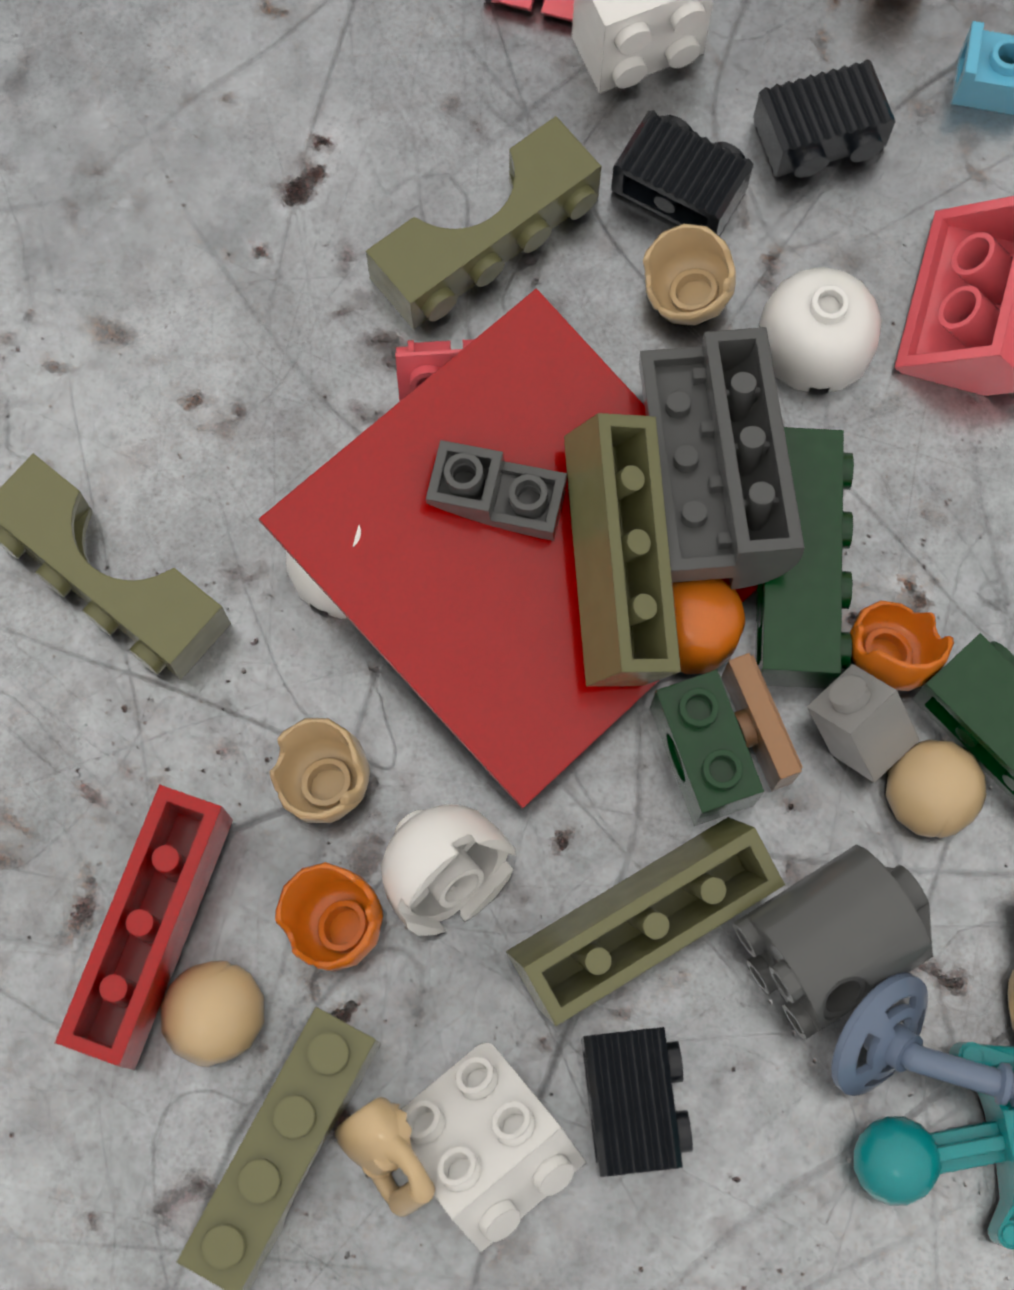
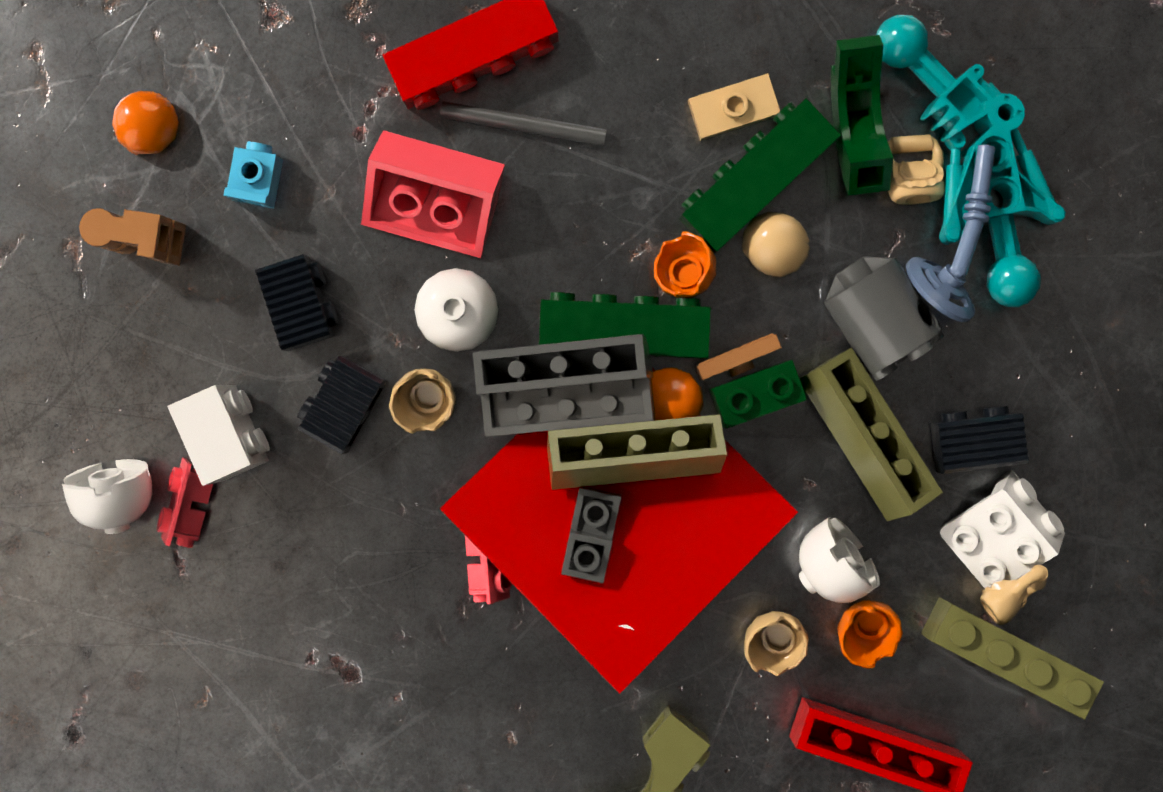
camera: 90 degrees left, 15 degrees up
tan hair [160,961,264,1067] -> none
olive arch [366,116,601,330] -> none
light grey brick [807,664,920,783] -> none

